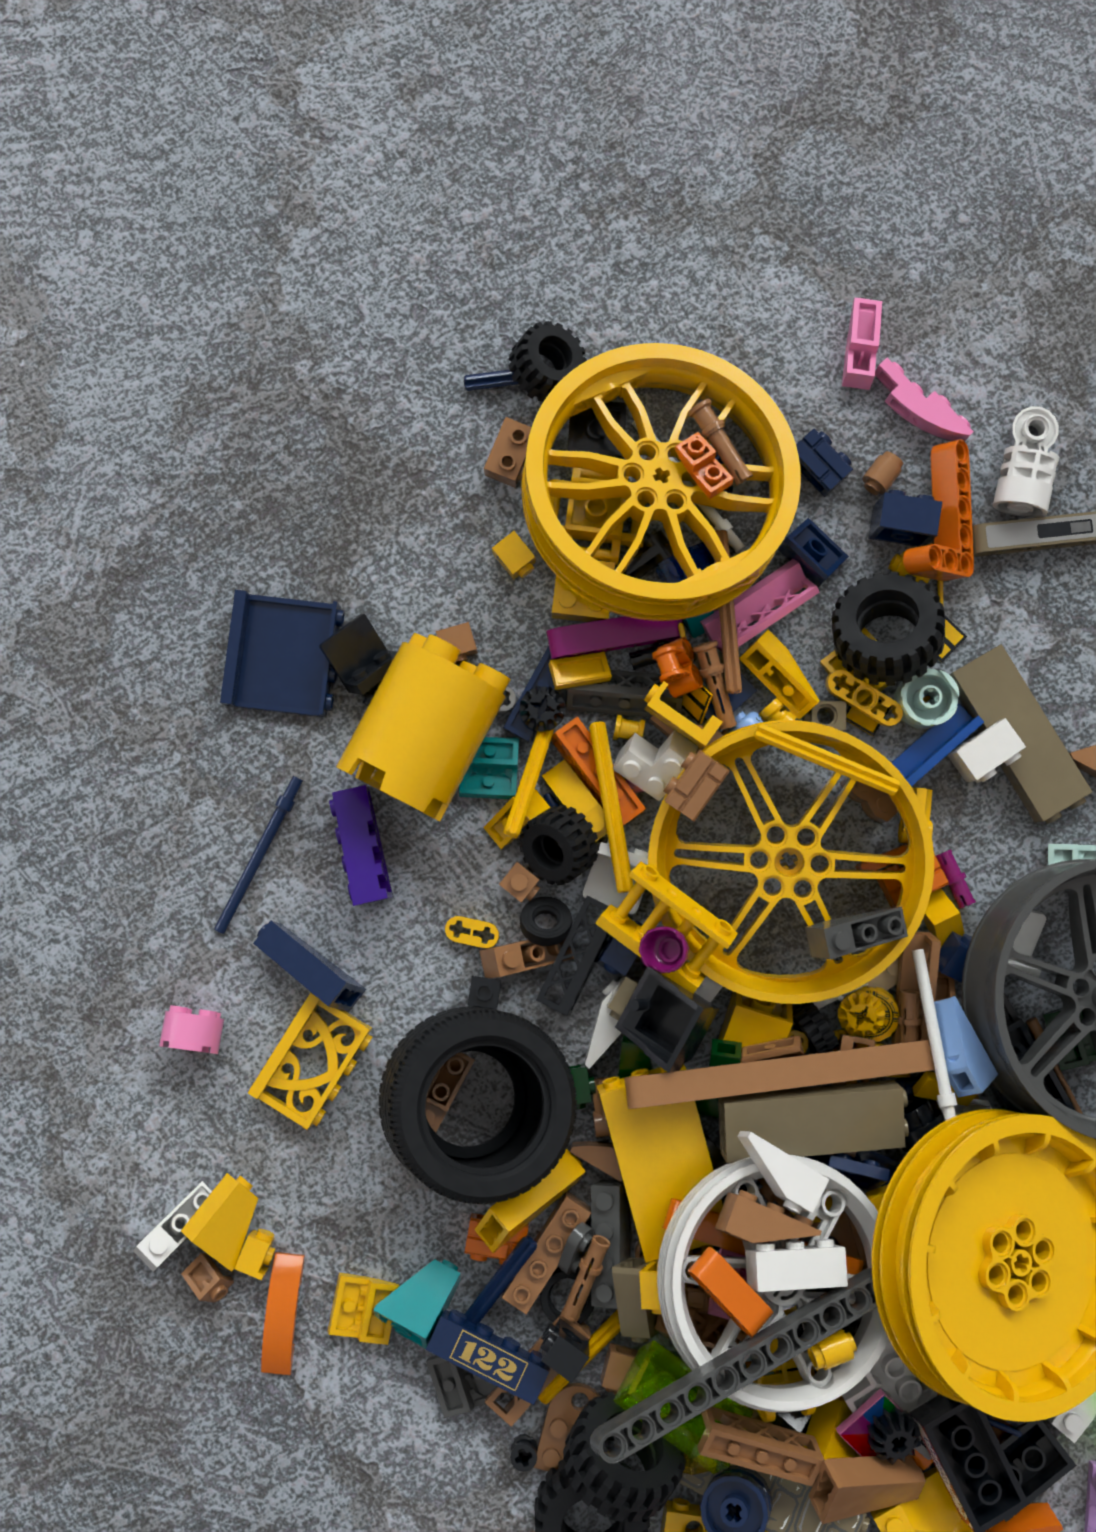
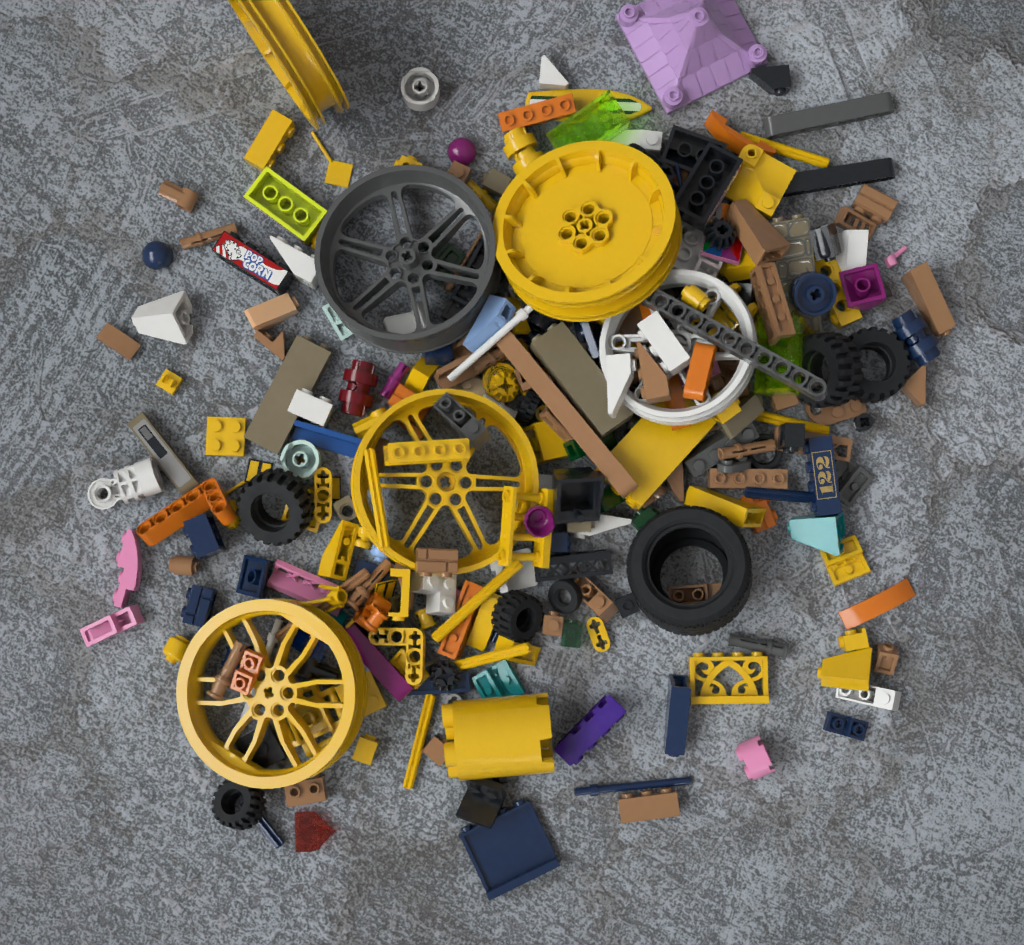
camera: 120 degrees left, 0 degrees up
none -> yellow head [162,634,190,665]
none -> yellow plate [205,417,247,457]
none -> clear red slope [294,811,335,853]
none -> yellow plant [298,584,347,614]
none -> dark red piece [338,359,379,417]
none -> yellow beam [368,628,426,686]
none -> yellow fence [383,438,470,466]
none -> yellow axle [403,694,436,789]
none -> clear green brick [560,619,583,648]
none -> medium nougat brick [617,787,680,823]
none -> dark grey pin [728,633,789,660]
none -> dark blue slope [823,711,869,741]

